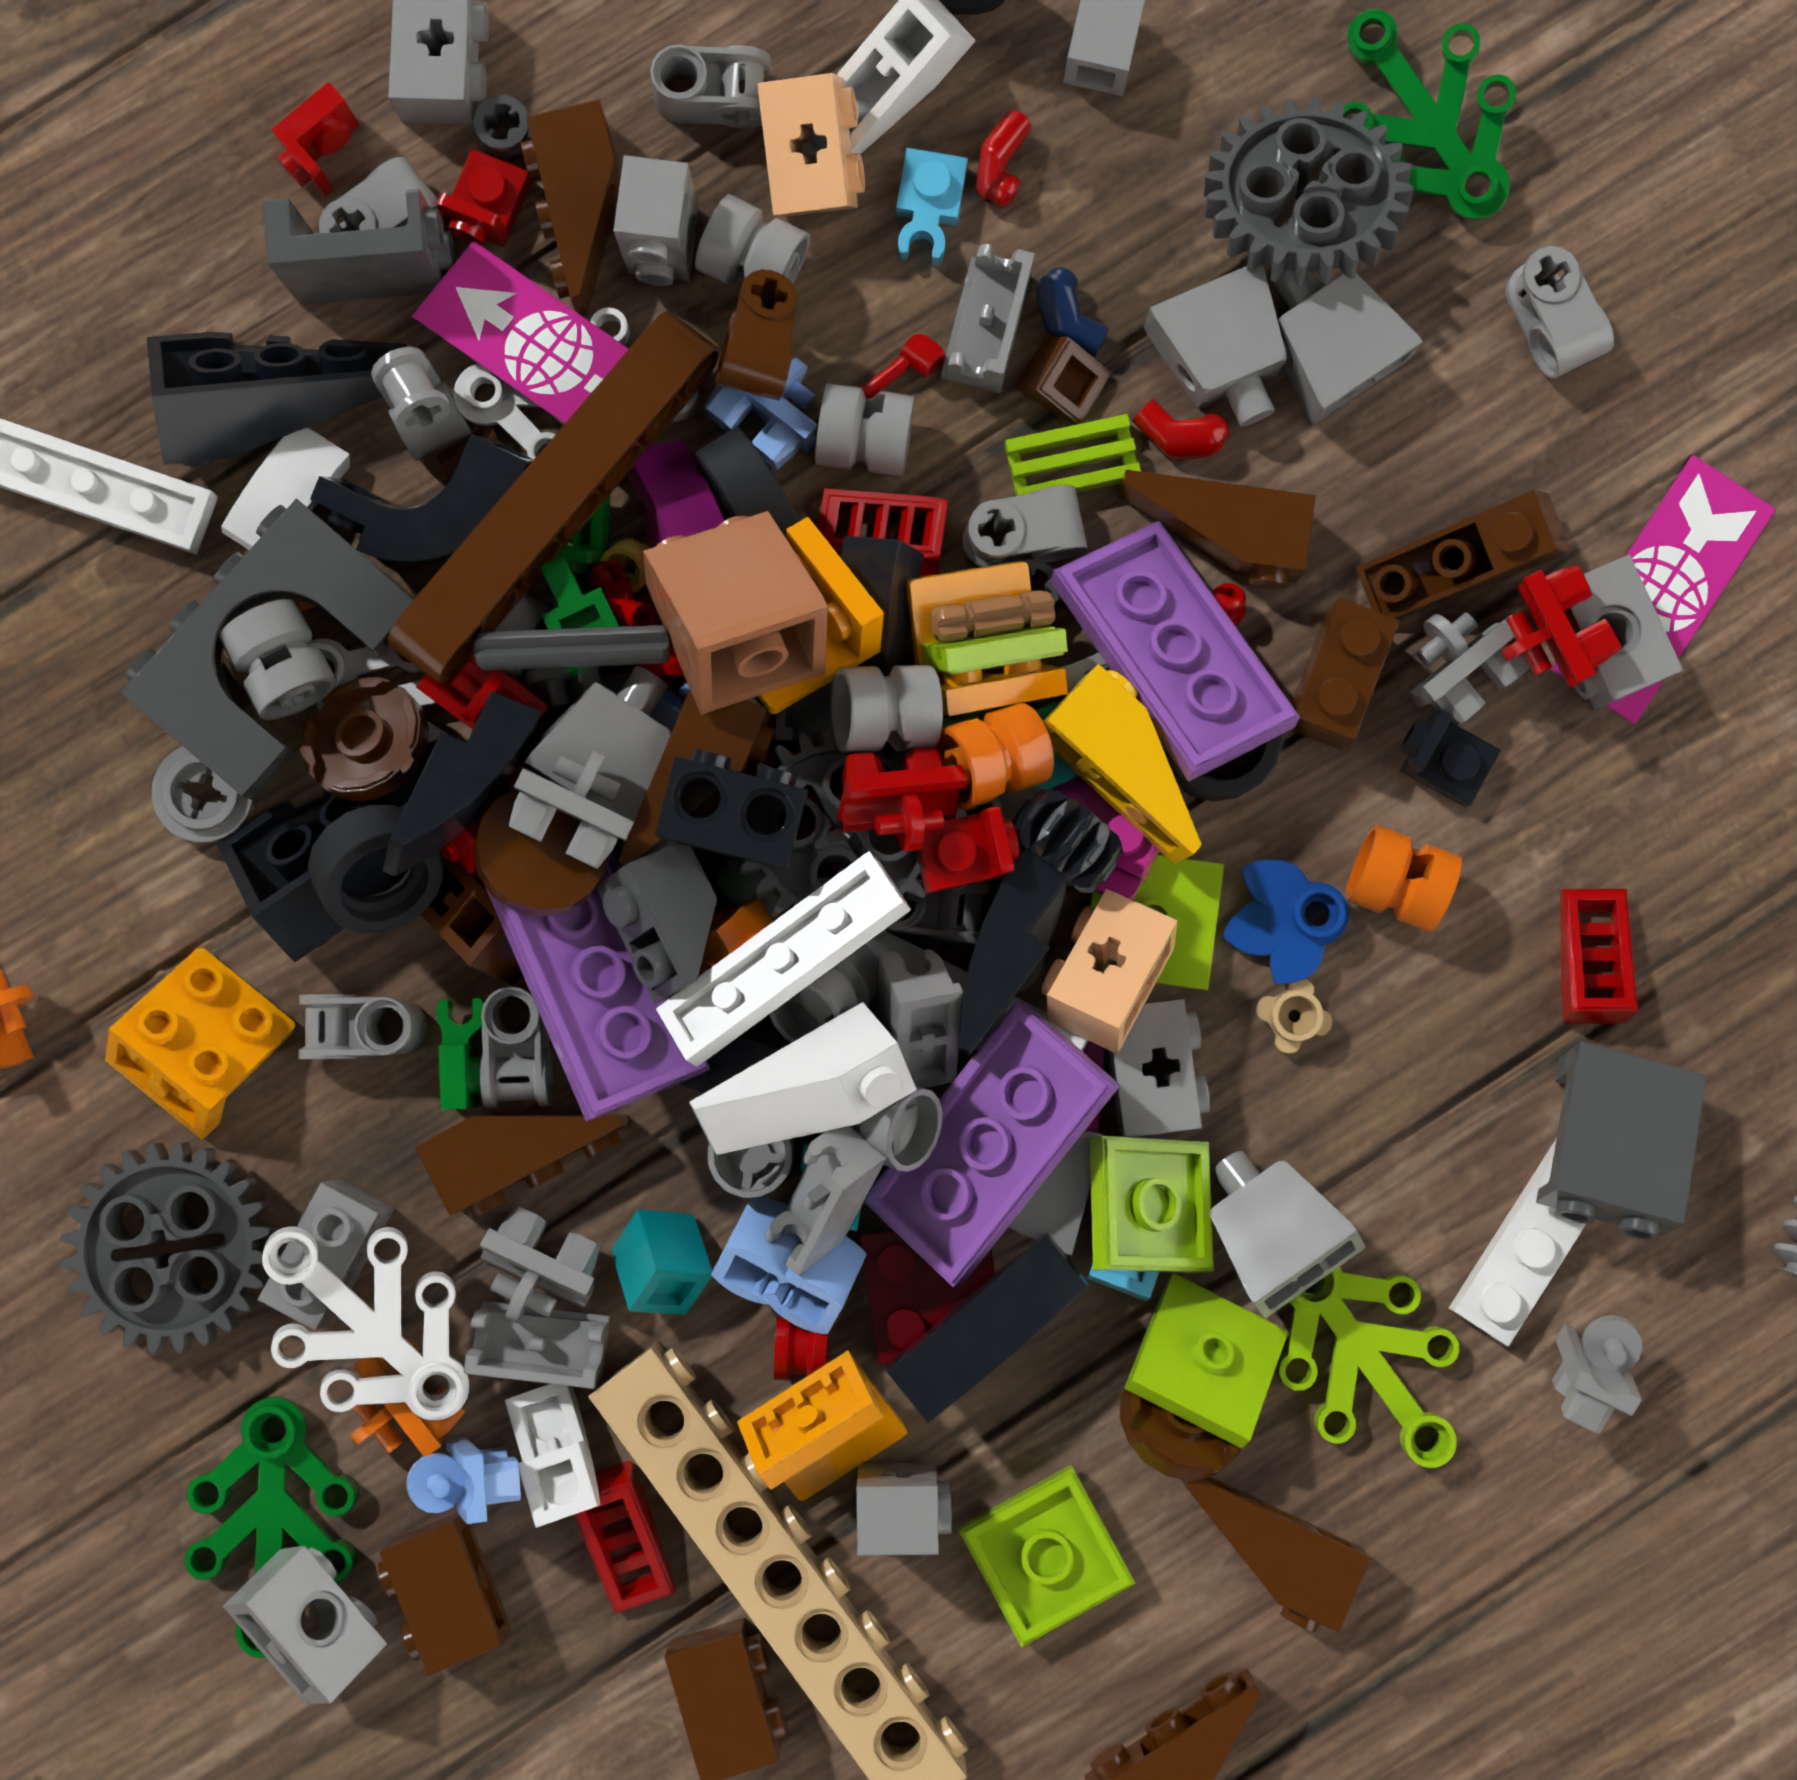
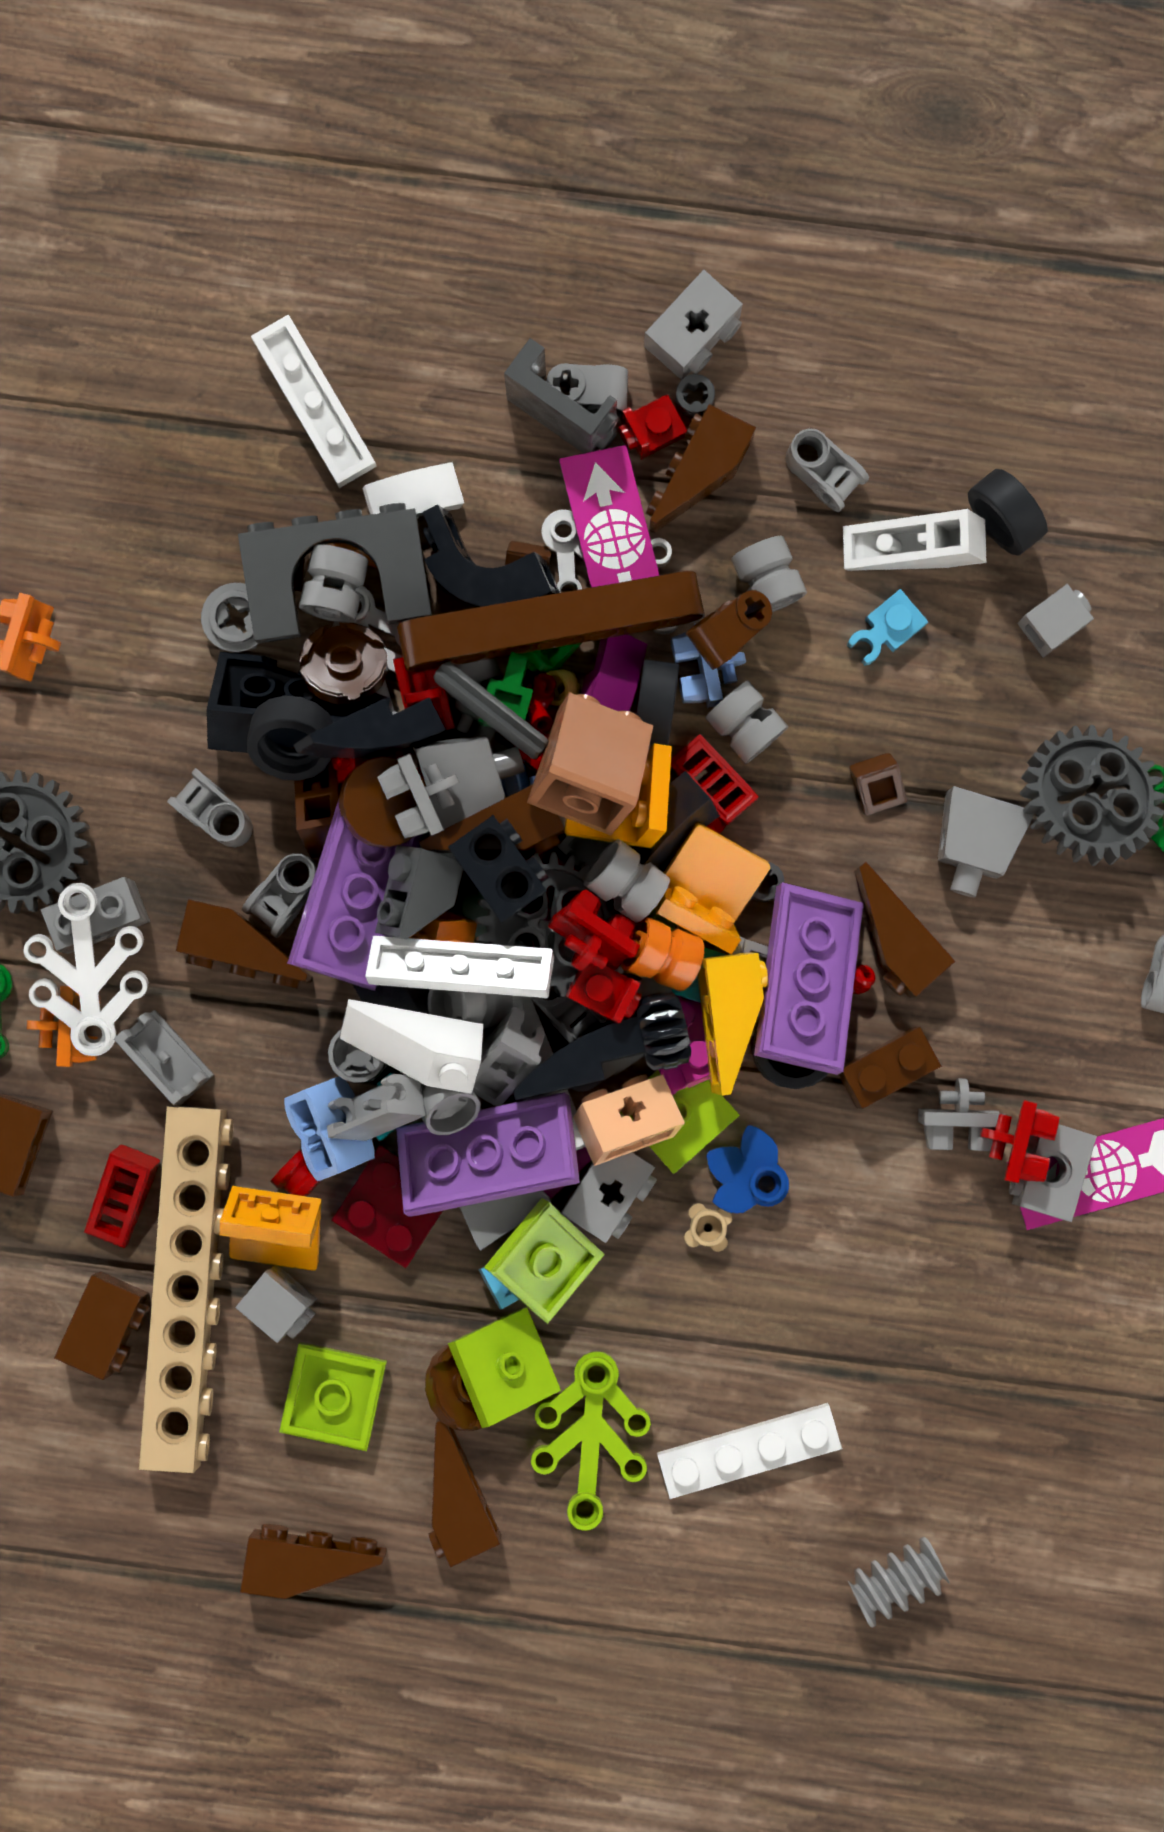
camera: 40 degrees right, 0 degrees up
light orange bracket [105,948,295,1140] -> none
black wedge [147,332,407,467] -> none
red bracket [271,82,359,197] -> none
light grey piece [371,347,472,461] -> none
light blue hips [406,1436,521,1524] -> none
green plate [436,998,486,1110] -> none
light grey hips [480,1206,600,1324] -> none
white slope [504,1384,601,1528] -> none
teal panel [612,1209,713,1315] -> none
light grey brick [613,155,699,286] -> none
light nougat brick [757,73,865,217] -> none
red hand [860,334,945,399] -> none
black slope [886,1233,1089,1423] -> none
lime tile [921,626,1068,675] -> none
medium nougat axle [930,590,1055,643] -> none
light grey hinge [940,244,1035,394] -> none
light grey piece [962,485,1088,568] -> none
red arm [976,110,1032,208] -> none
lime tile [1004,414,1141,496] -> none
dark blue arm [1036,267,1110,357] -> none
red arm [1132,399,1229,461] -> none
light grey torso [1209,1151,1366,1319] -> none
light grey torso [1272,270,1423,426] -> none
orange wheel [1345,824,1462,933] -> none
reddish brown slope [1355,490,1571,619] -> none
black bracket [1399,709,1501,808] -> none
dark grey panel [1536,1041,1707,1241] -> none
light grey hips [1552,1315,1643,1434] -> none
red slope [1560,889,1638,1024] -> none

